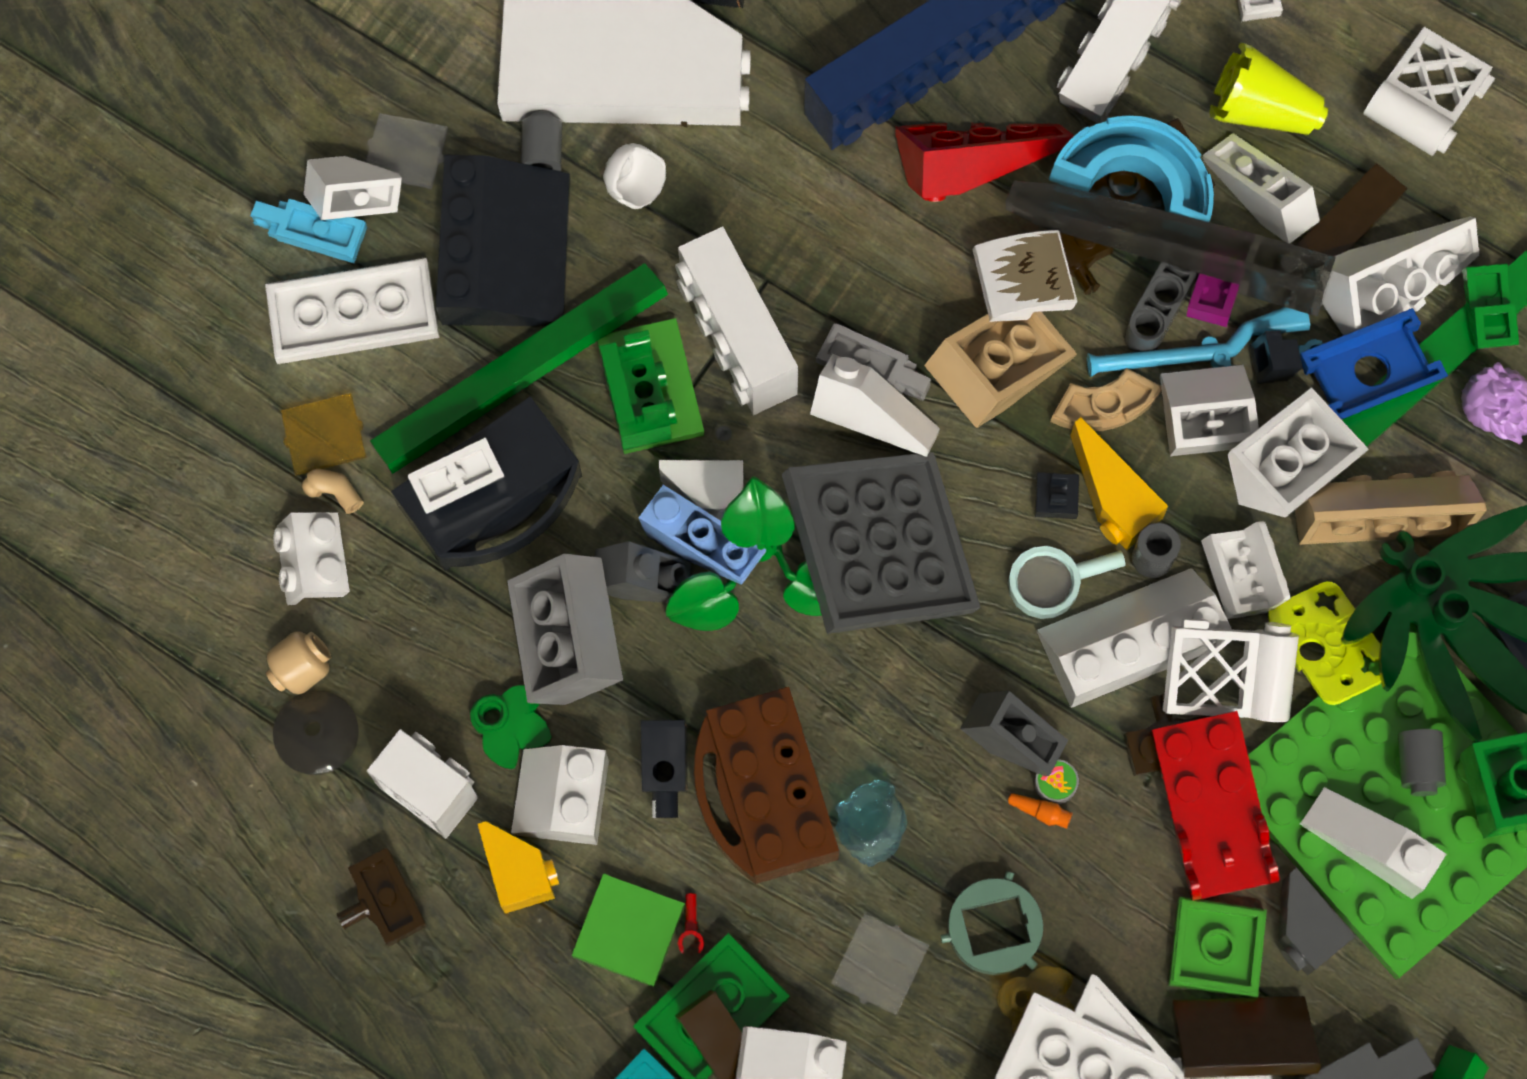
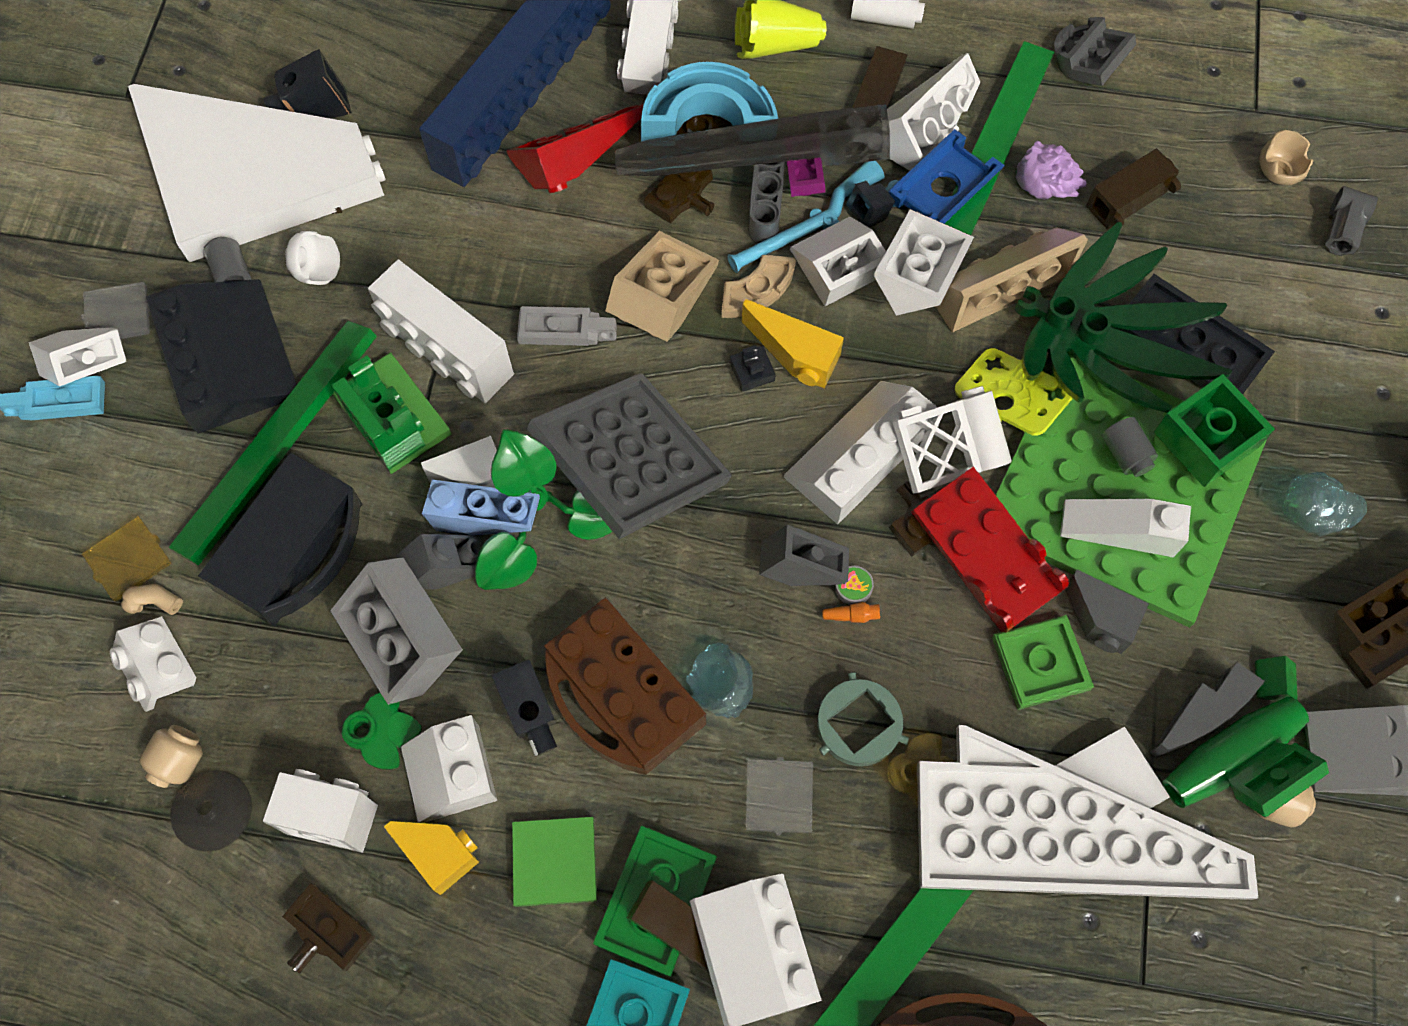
camera: 25 degrees left, 5 degrees down
white tile [265,258,439,364] -> none
white hinge [407,438,504,514] -> none
red hand [678,893,705,954] -> none
white slope [810,354,940,457] -> none
slope [973,230,1077,322] -> none
piece [1008,546,1126,619] -> none
dark grey brick [1132,523,1181,578] -> none
dark brown tile [1172,996,1321,1078] -> none
white bracket [1201,521,1290,619] -> none
white slope [1202,133,1320,244] -> none
green slope [1462,264,1519,349] -> none

